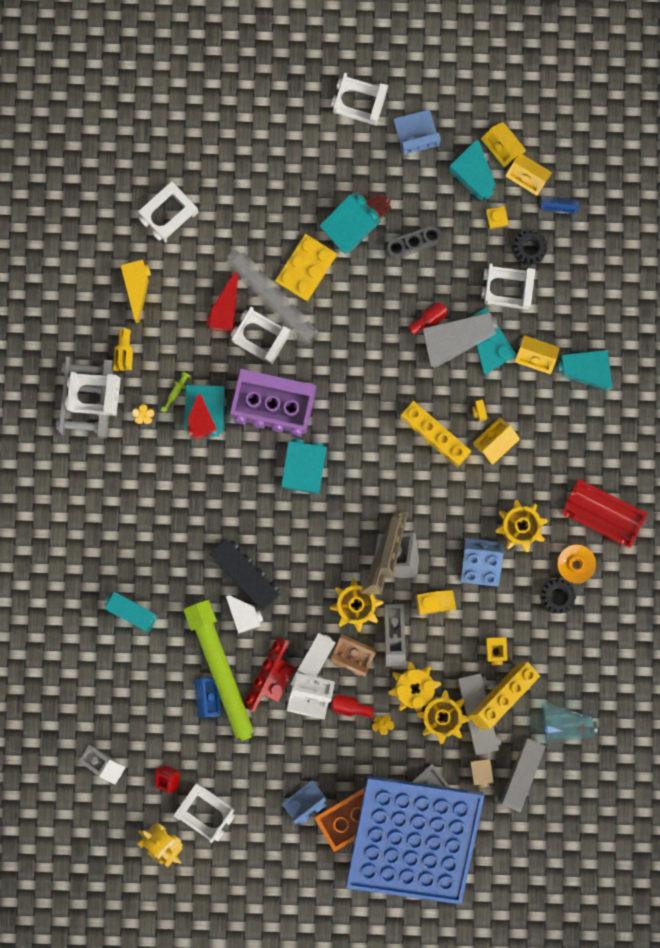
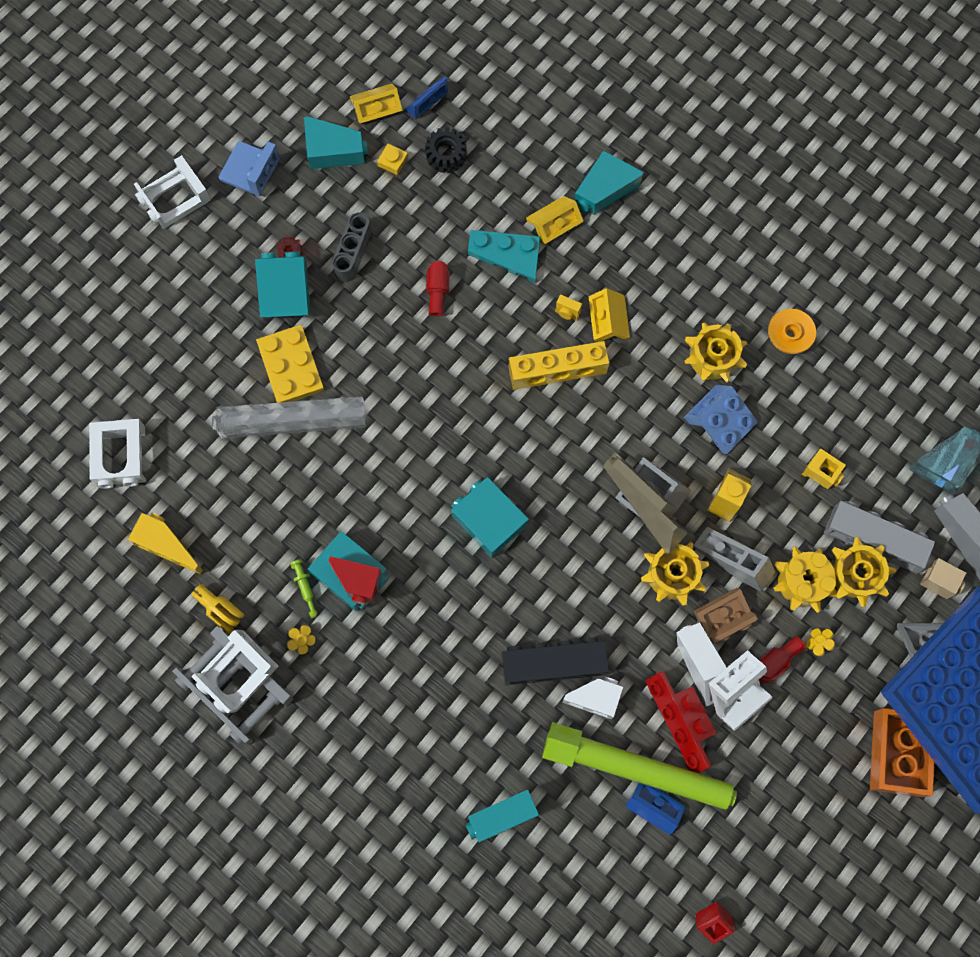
camera: 50 degrees left, 10 degrees down
white panel [174,783,236,843] -> none
red slope [207,273,238,332] -> none
medium lavender brick [230,369,316,437] -> none
white panel [231,307,291,365] -> none
medium blue bracket [282,780,327,825] -> none
light grey slope [423,313,498,368] -> none
yellow brick [468,662,540,730] -> none
yellow panel [481,122,526,167] -> none
white panel [481,264,535,310] -> none
black tyre [540,579,576,614] -> none
red gear [561,479,648,548] -> none

